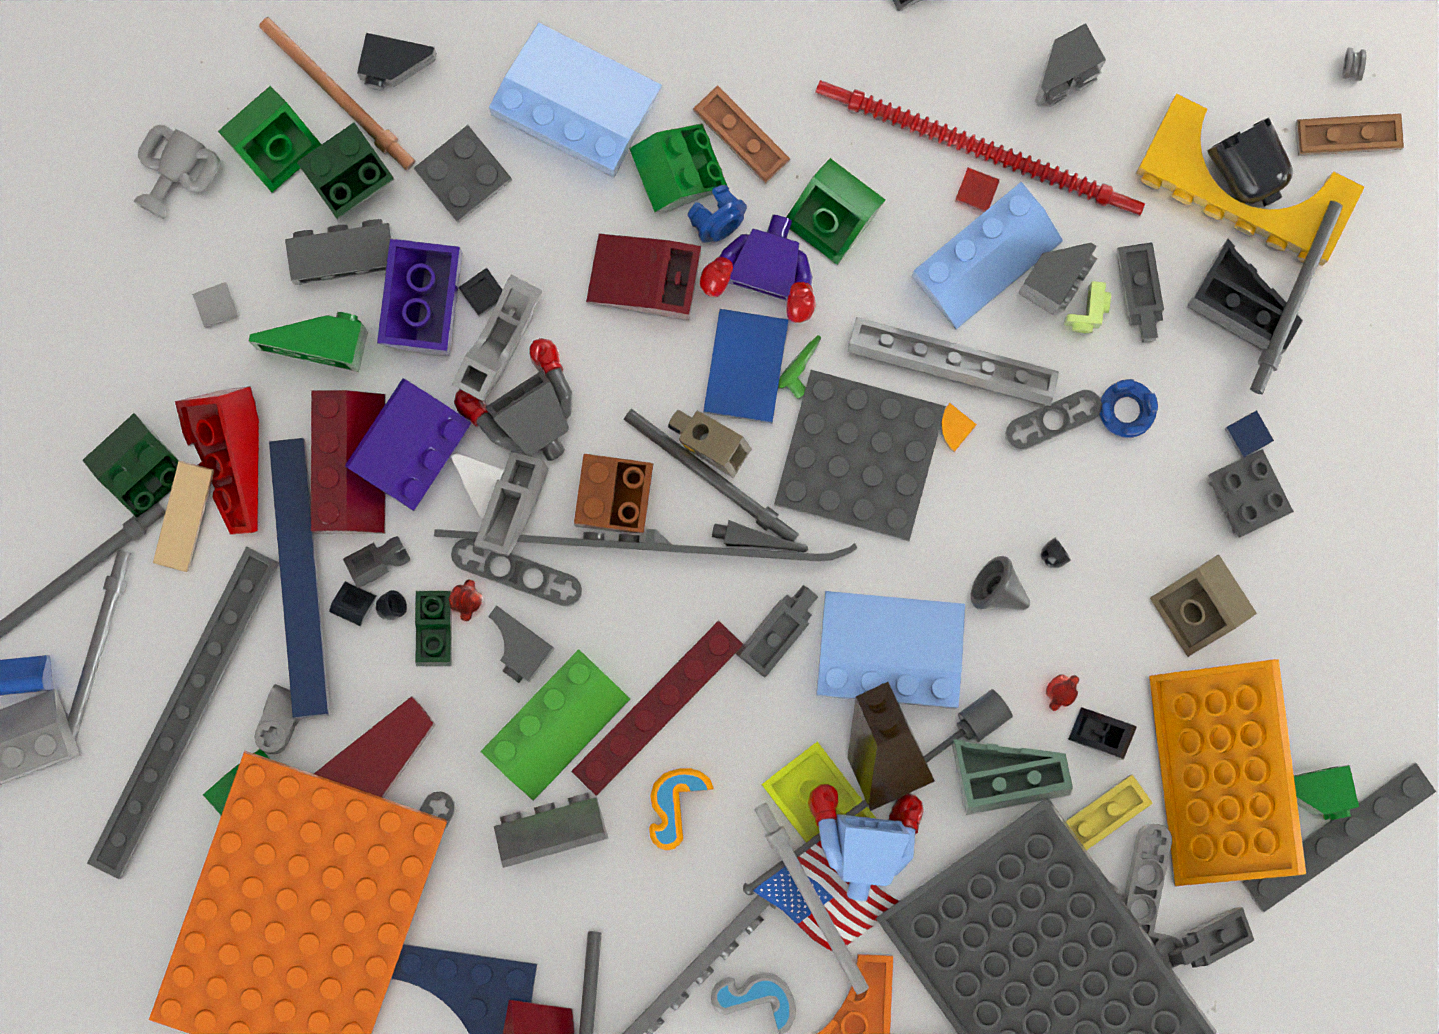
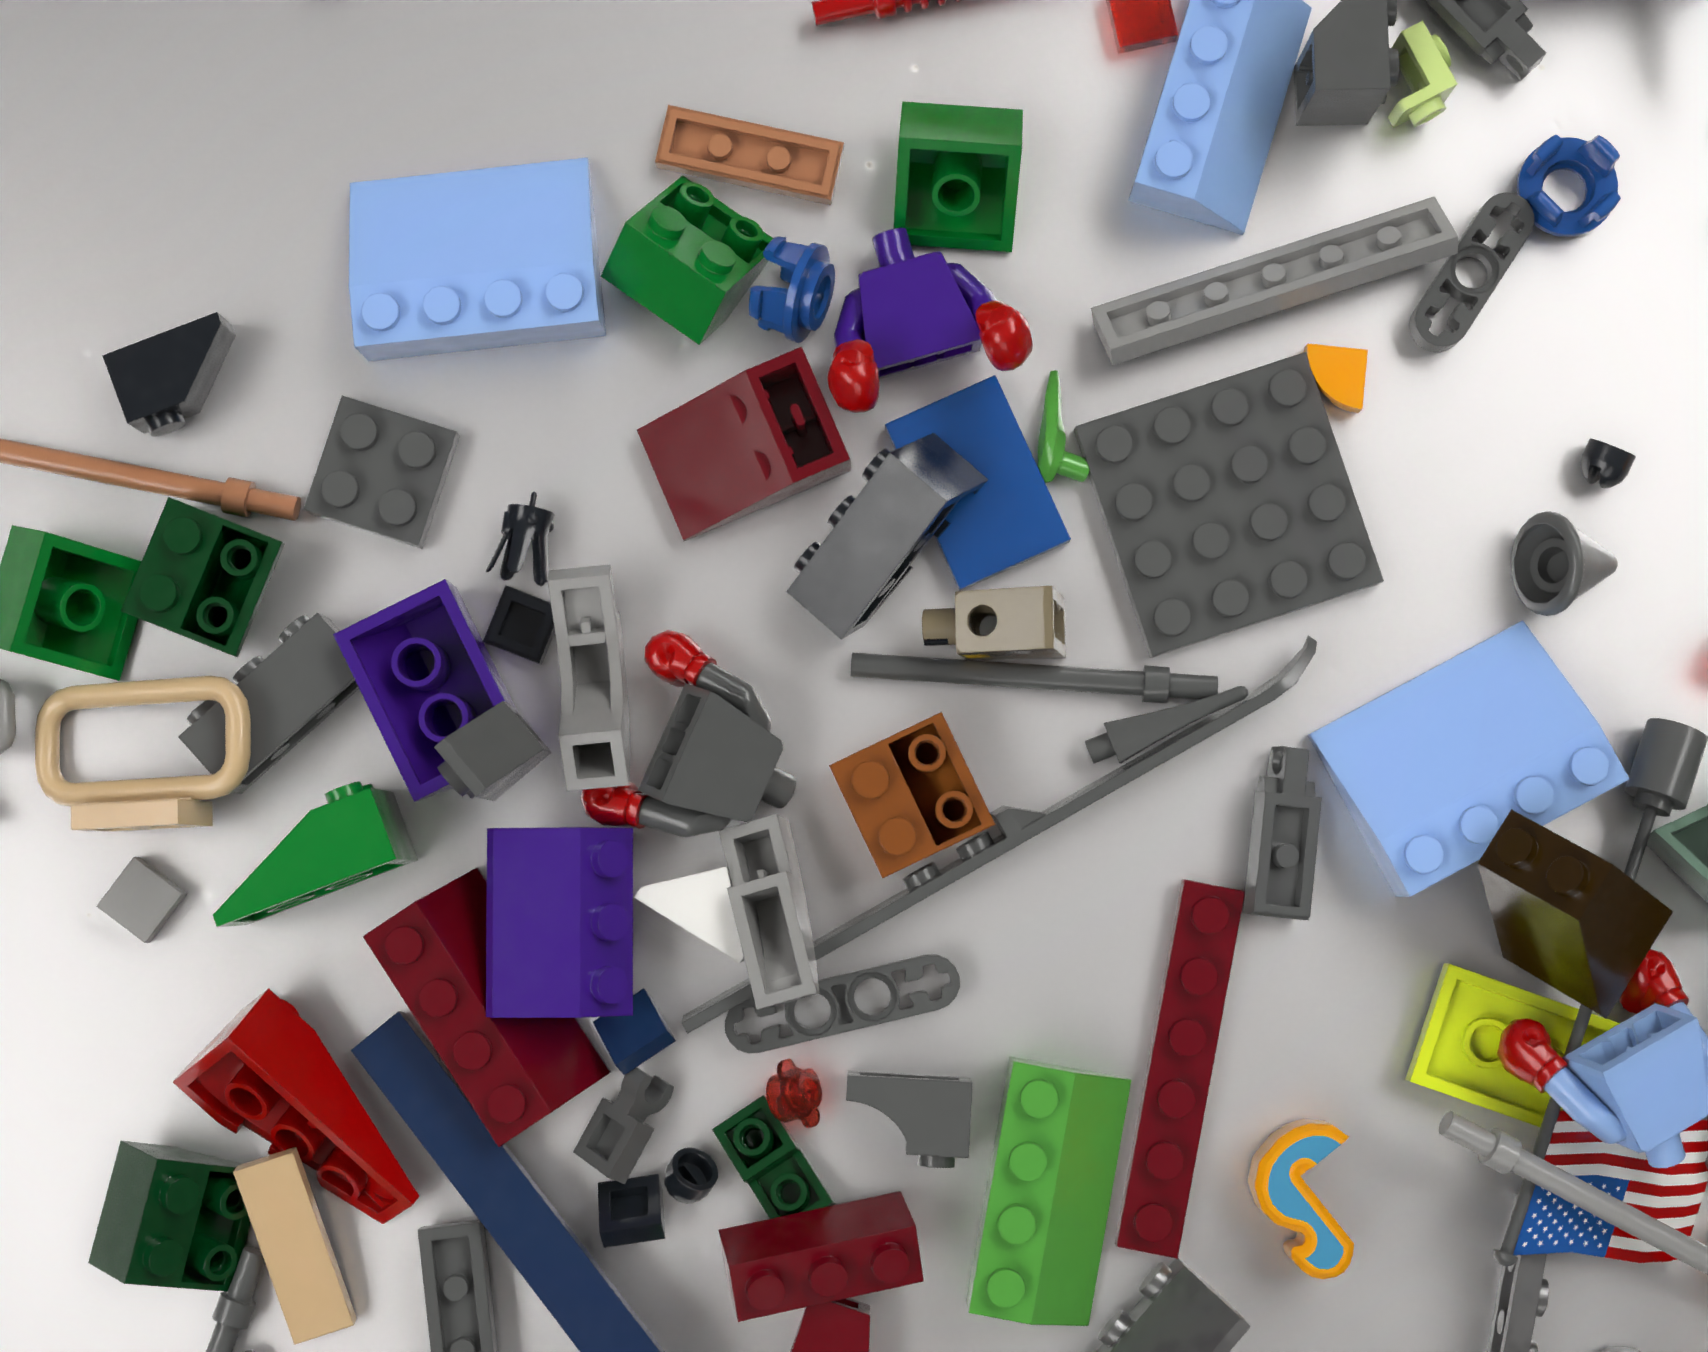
camera: 25 degrees left, 0 degrees up
none -> tan bar [35,675,251,832]
none -> dark grey slope [434,701,552,801]
none -> black piece [485,492,555,586]
none -> dark blue tile [593,988,676,1075]
none -> dark red brick [718,1191,924,1322]
none -> wedge [786,433,988,640]

